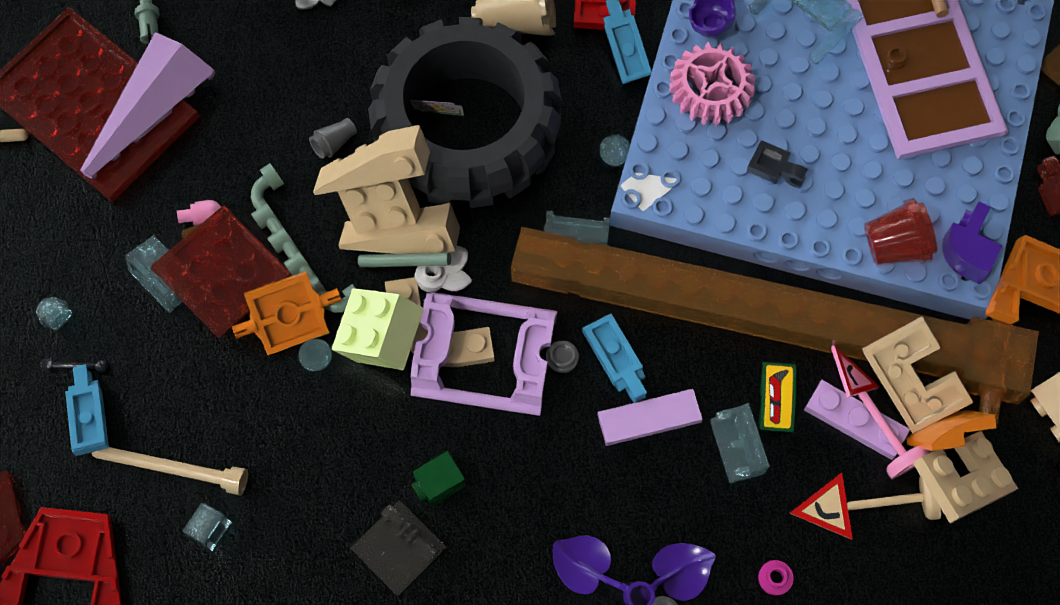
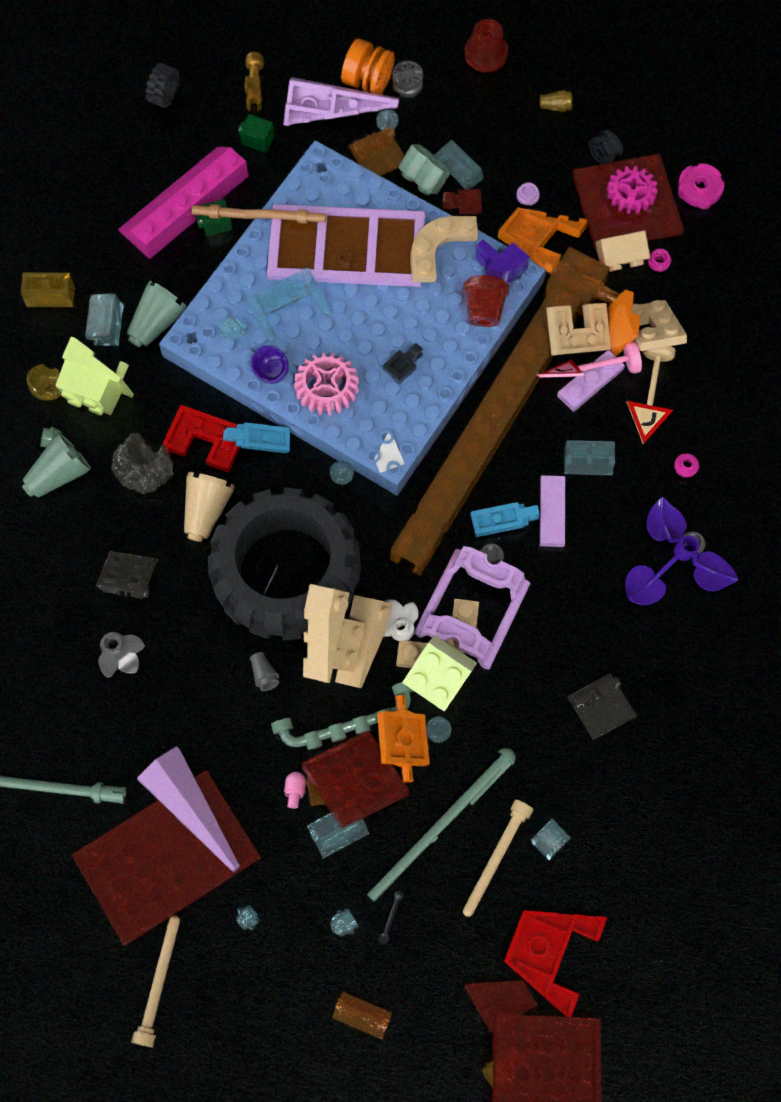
camera: 75 degrees left, 0 degrees up
dark azure hinge [65,364,109,456] -> none
sand green bar [358,252,451,267] -> none
dark green brick [411,451,466,507] -> none
clear light blue hinge [544,210,610,253] -> none
slope [759,362,796,432] -> none
none -> clear light blue plate [236,905,260,930]
none -> sand green bar [367,748,515,902]
none -> tan plate [410,216,478,282]

